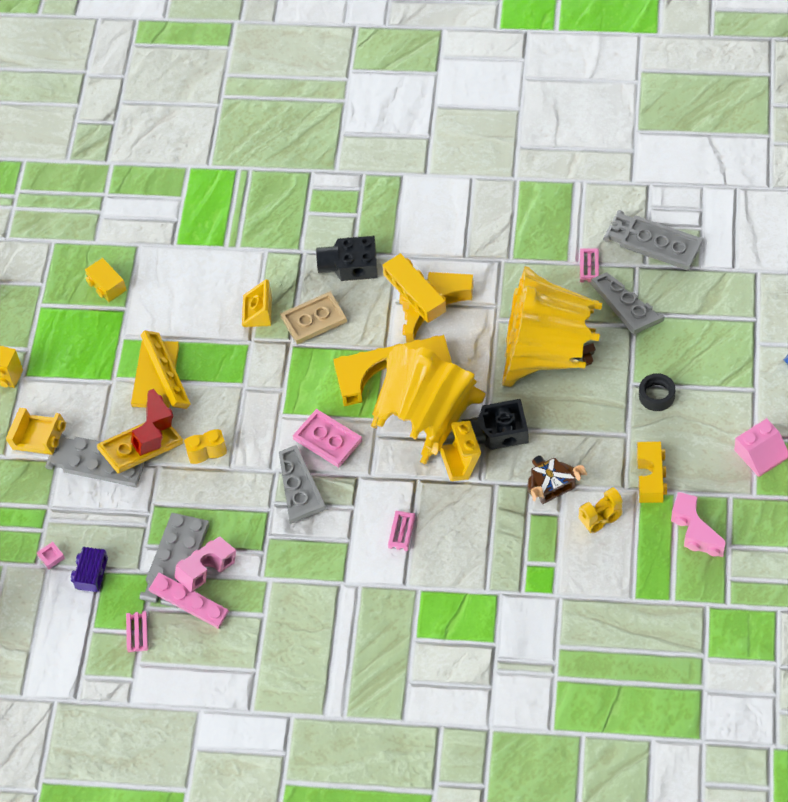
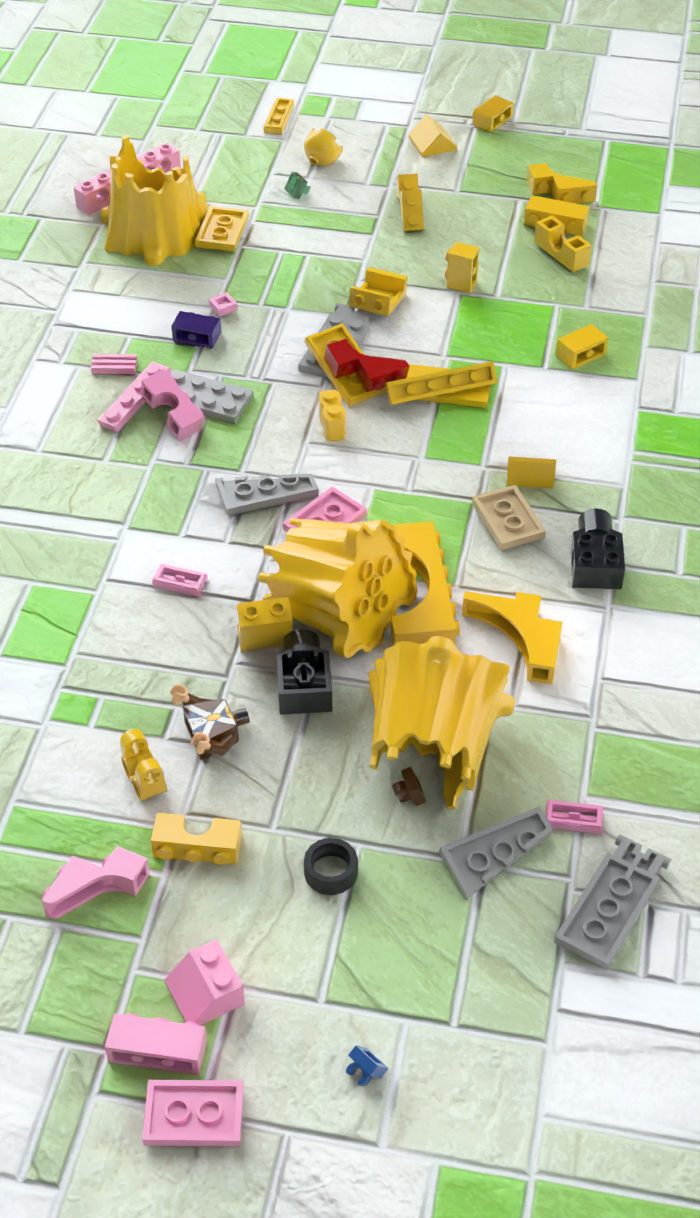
camera: 90 degrees right, 10 degrees down
yellow brick [382,253,446,323] -> none

